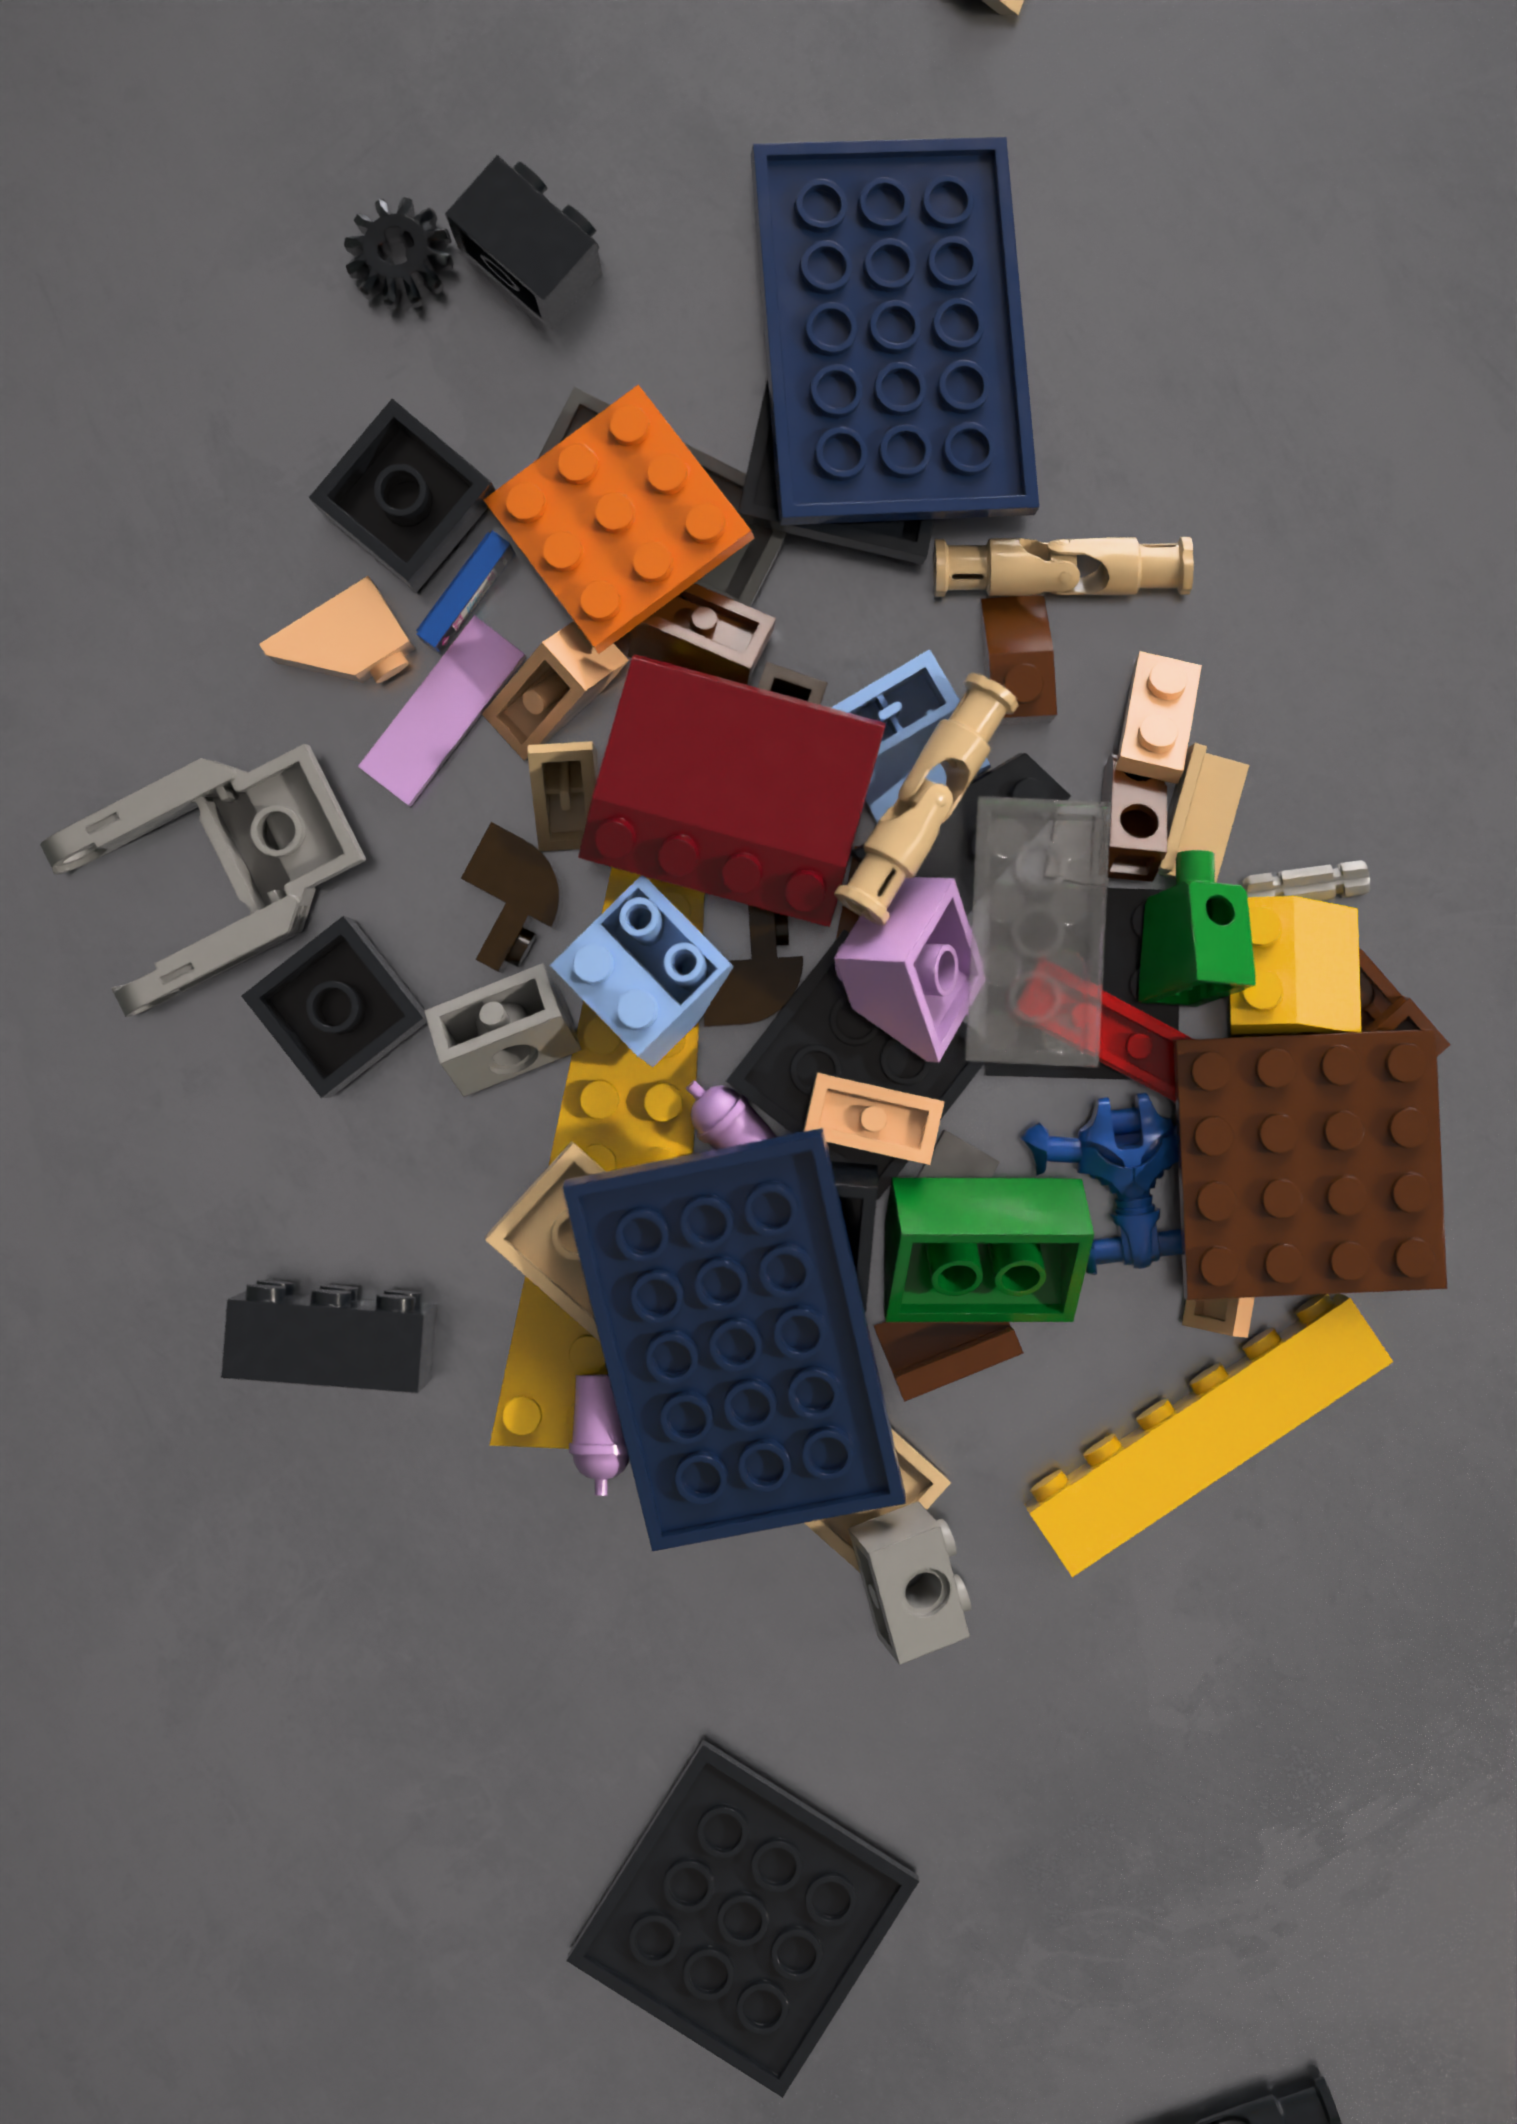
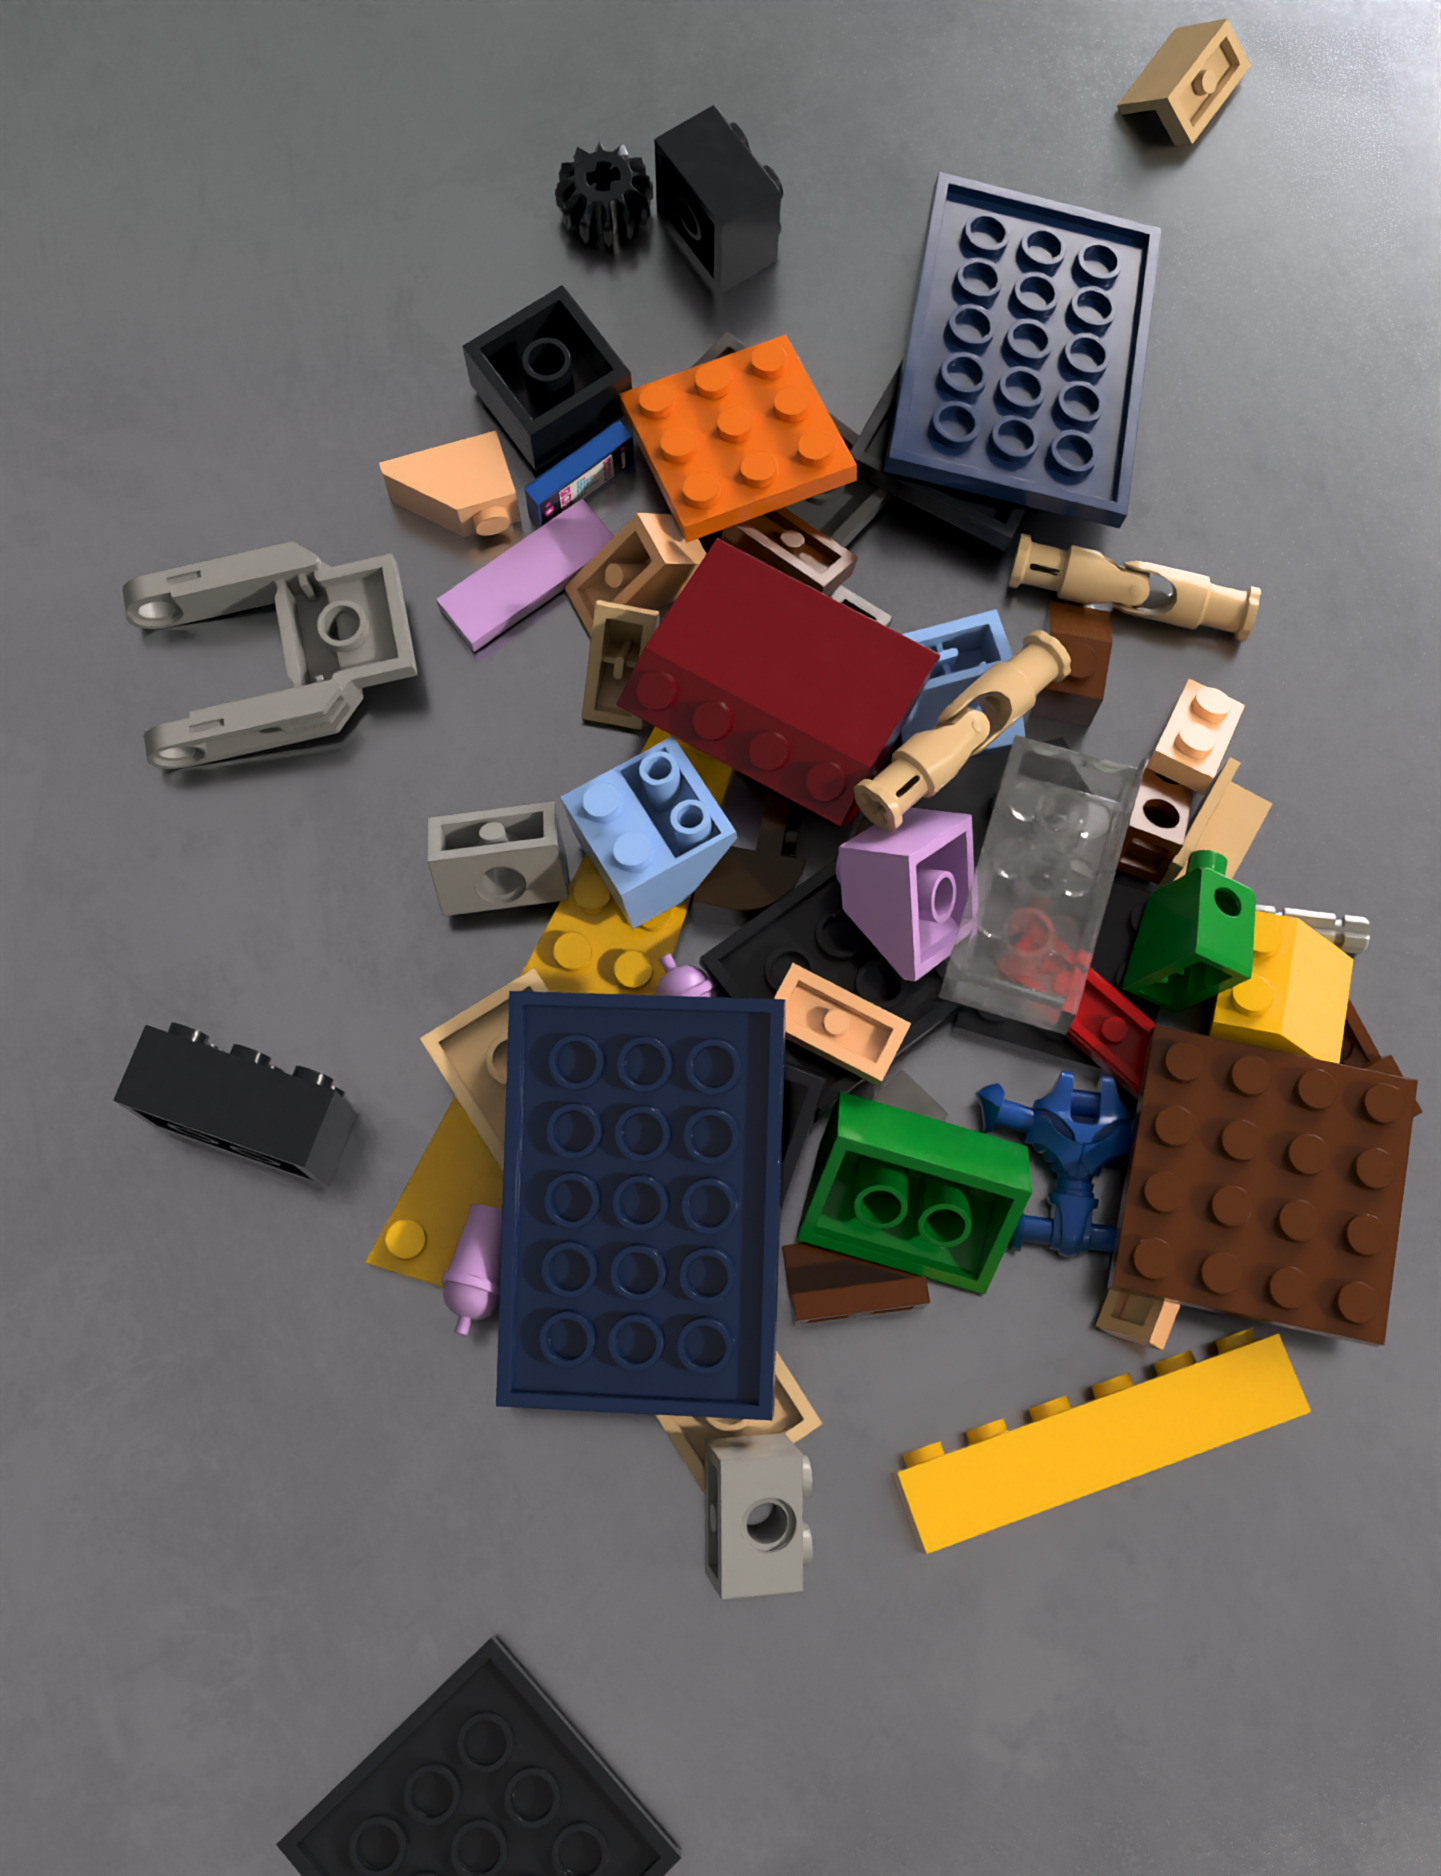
camera: 10 degrees right, 15 degrees down
black brick [241,916,427,1098] -> none
dark brown brick [461,822,563,973] -> none

